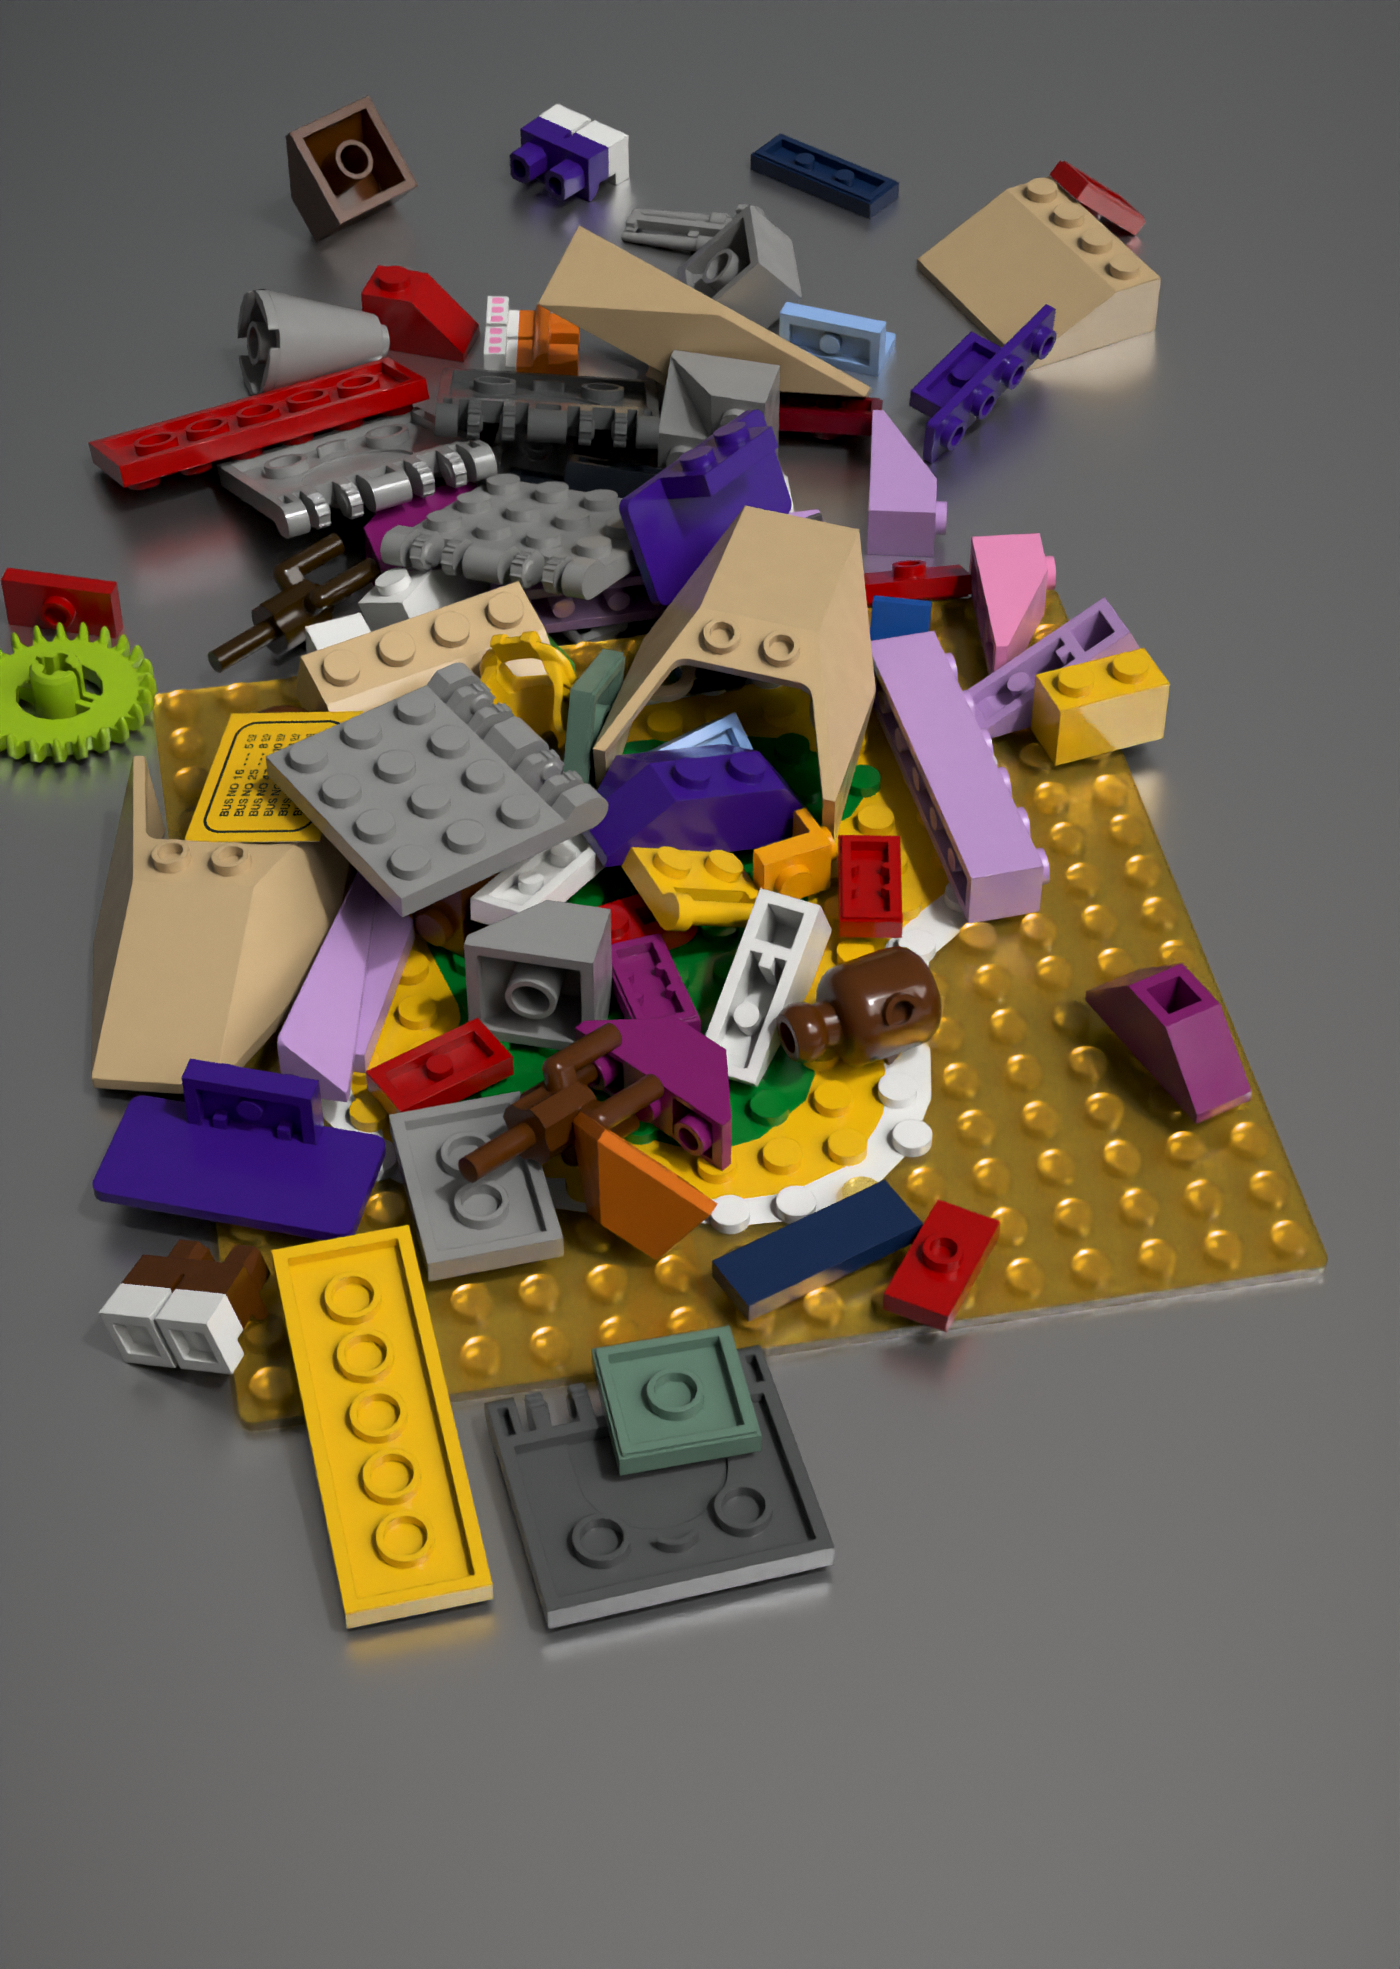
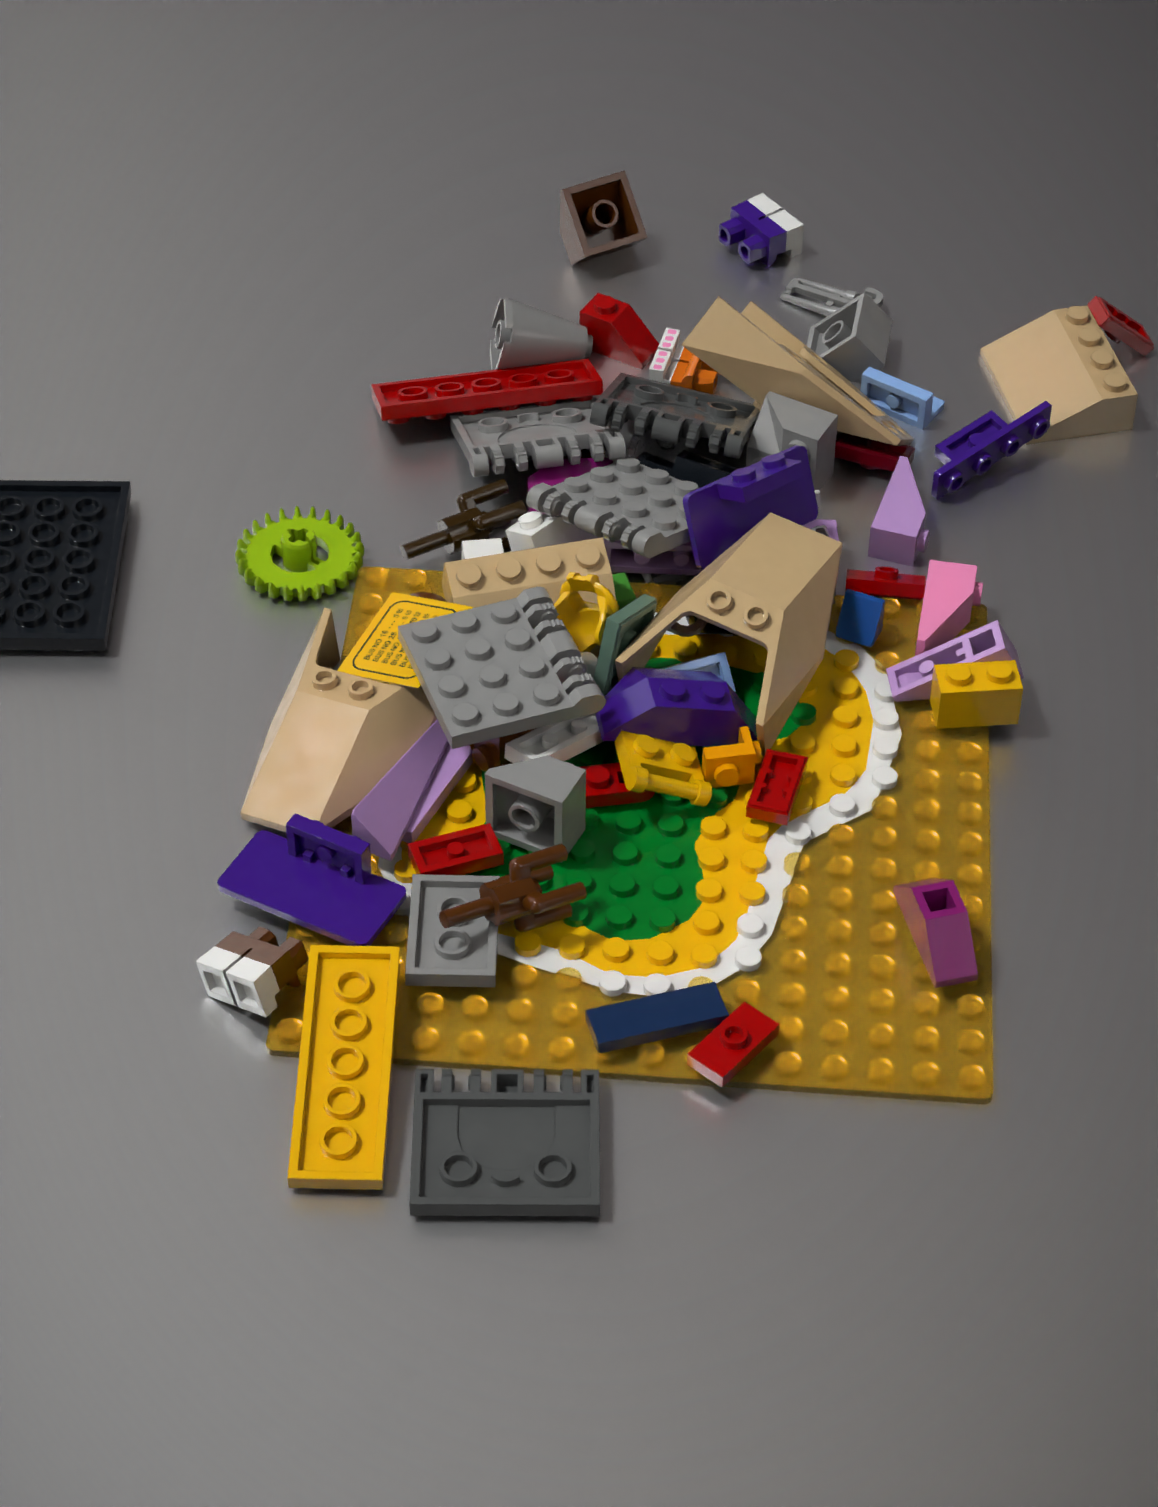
camera: 15 degrees right, 0 degrees up
red plate [1,568,123,639] -> none
orange slope [573,1111,717,1260] -> none
magenta slope [575,1017,732,1171] -> none
sand green tile [591,1325,762,1476] -> none
magenta plate [611,933,701,1033] -> none
white slope [705,888,832,1088] -> none
dark blue tile [750,133,899,219] -> none
reddish brown piece [776,946,942,1066] -> none
lavender brick [871,631,1050,924] -> none

